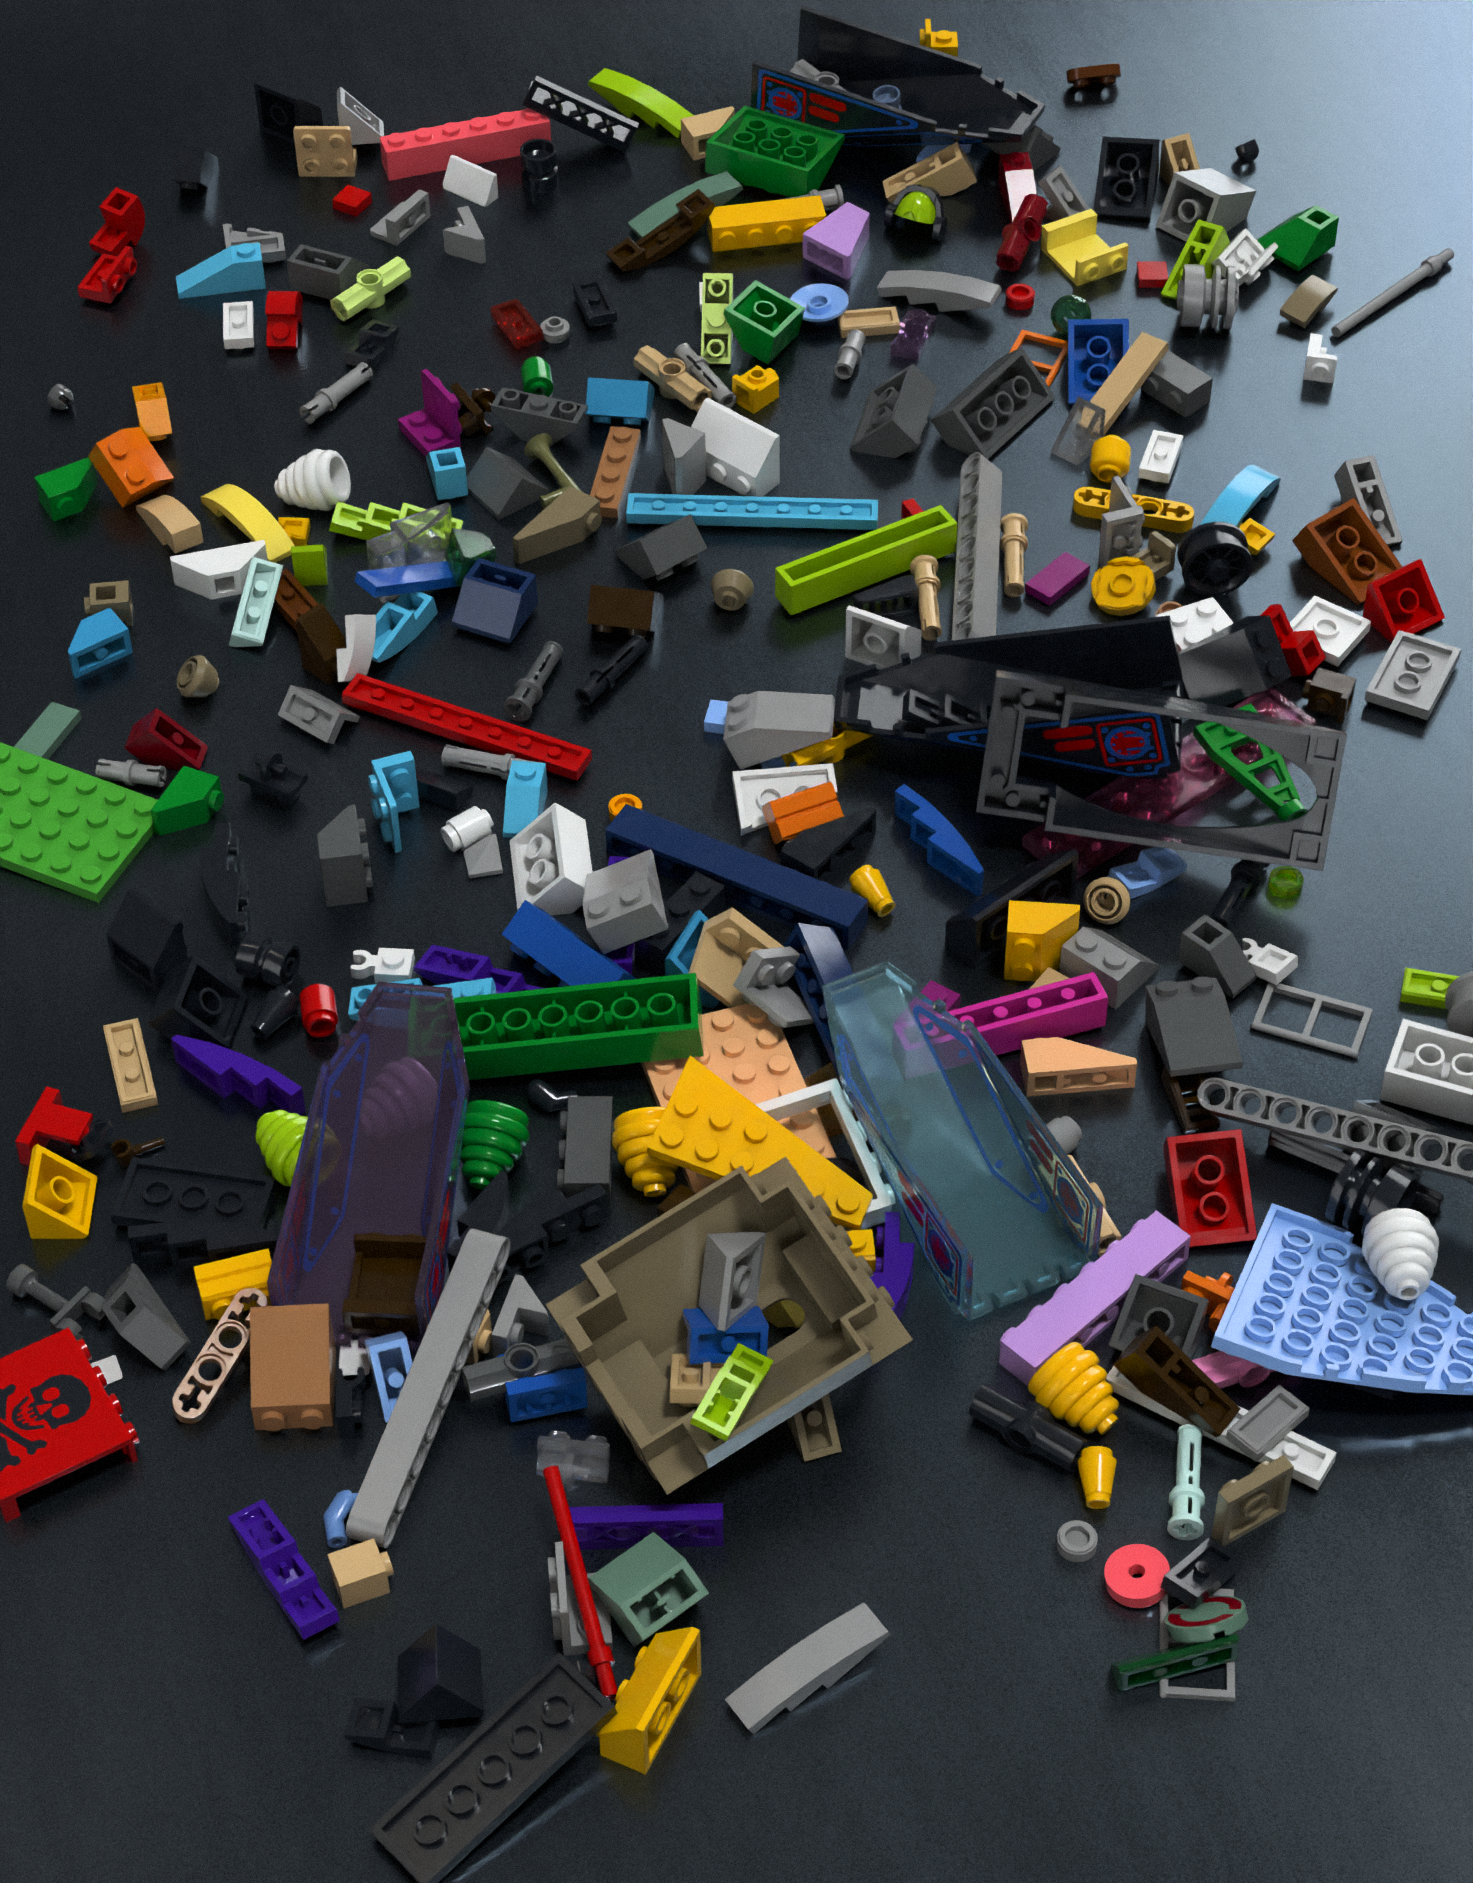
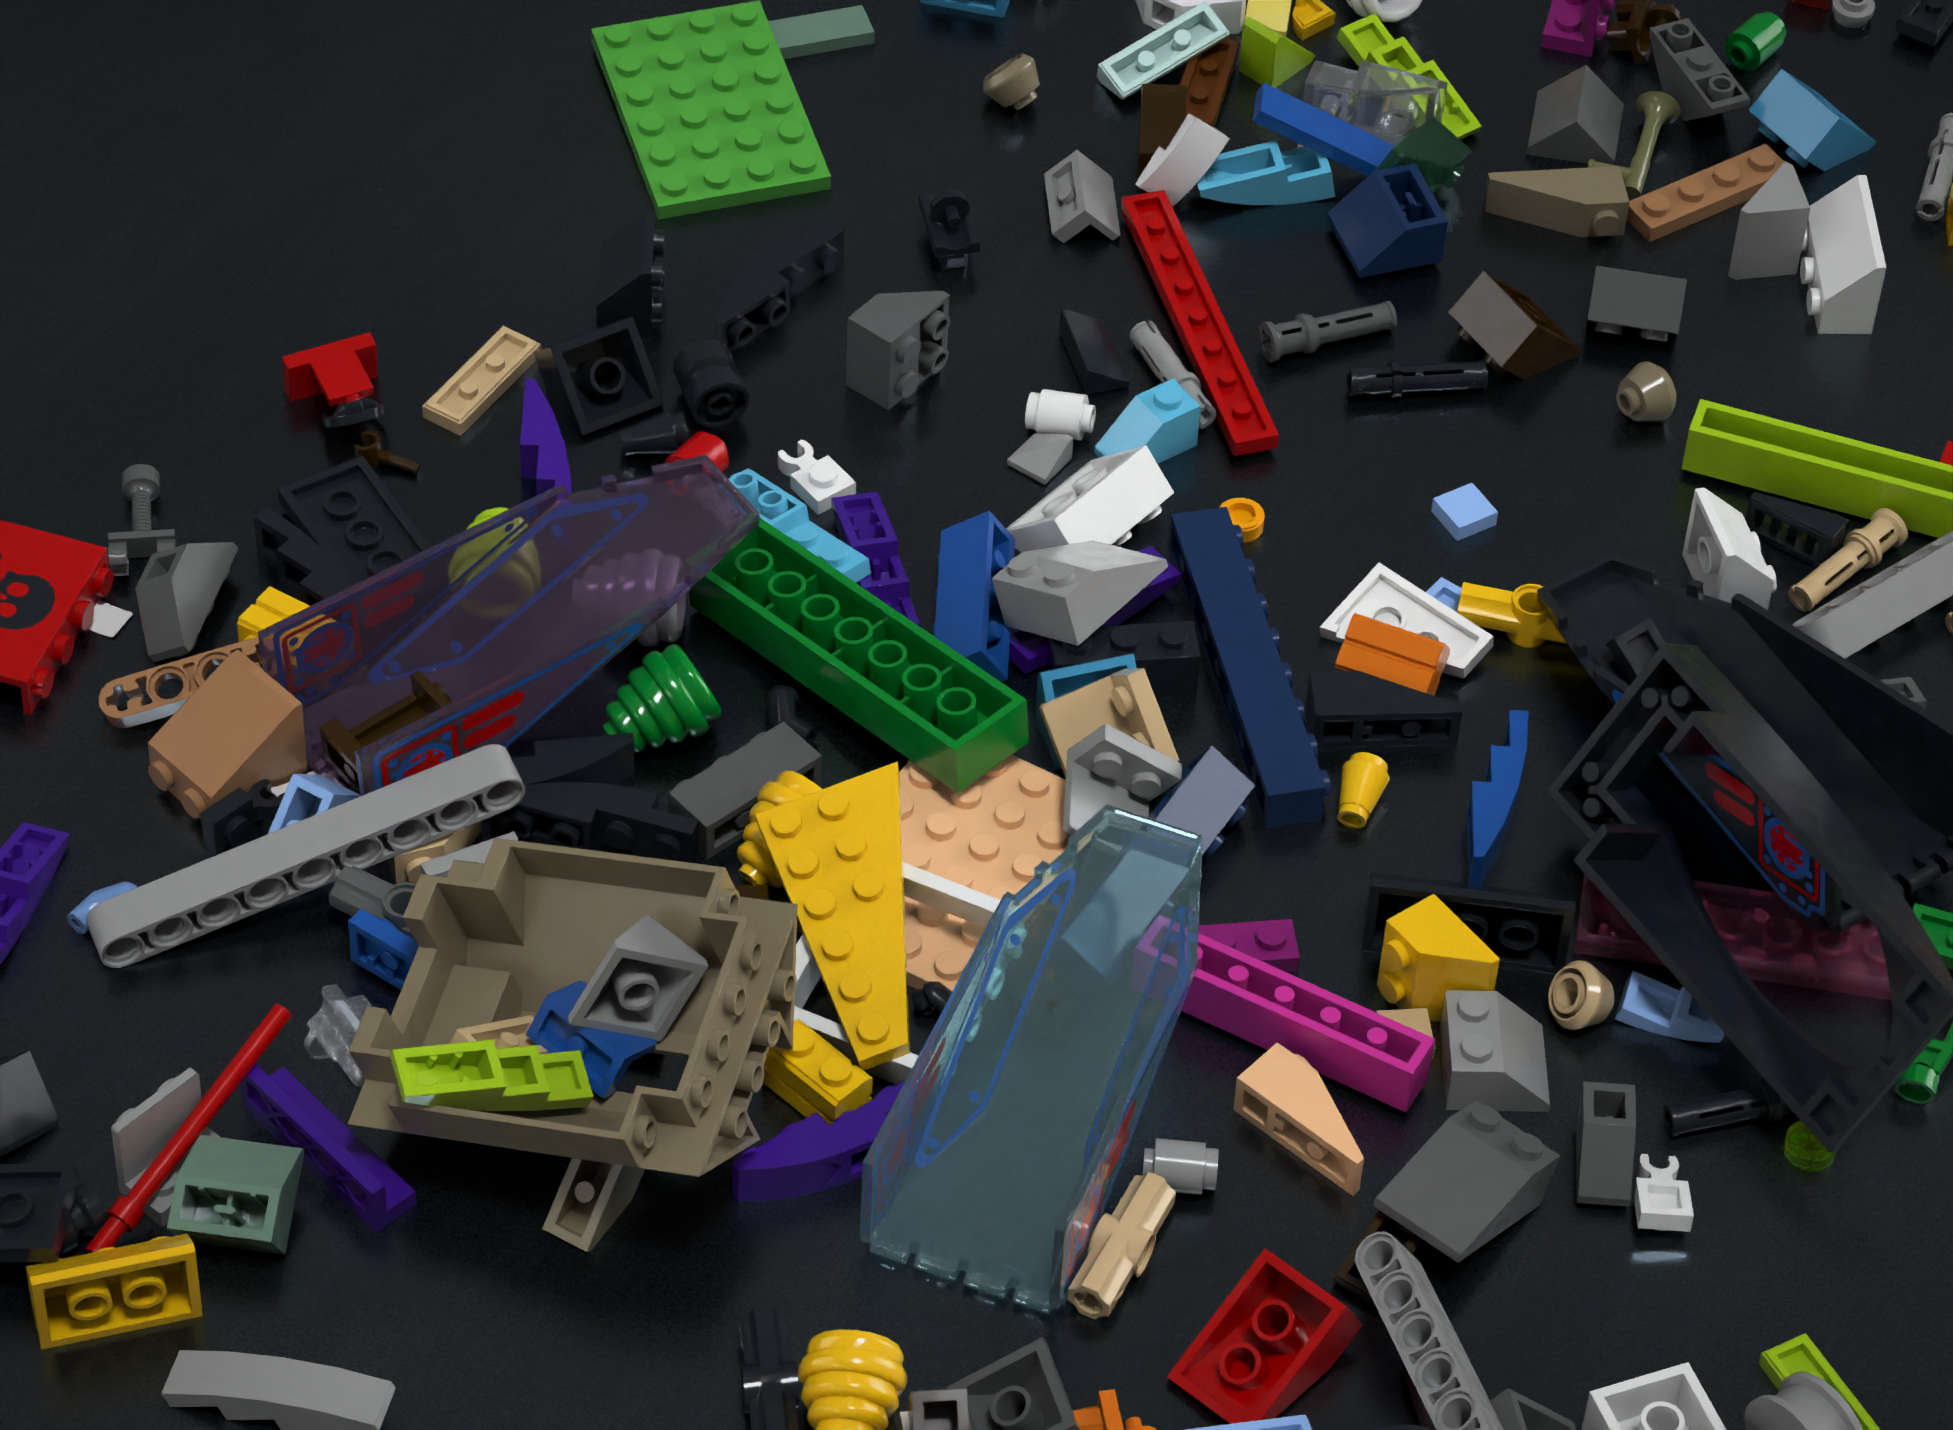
camera: 45 degrees right, 0 degrees up
yellow slope [22,1144,98,1239] -> none
light grey pin [95,758,167,787] -> none
dark red slope [124,708,208,771] -> none
green slope [150,766,224,836] -> none
tan brick [327,1538,394,1609] -> none
medium azure bracket [368,751,419,853] -> none
medium azure slope [426,447,468,500] -> none
medium azure plate [626,493,878,530] -> none
tan piece [633,345,712,412] -> none
light grey slope [723,691,835,770] -> none
lavender brick [999,1210,1191,1386] -> none
light grey window [1250,982,1373,1058] -> none

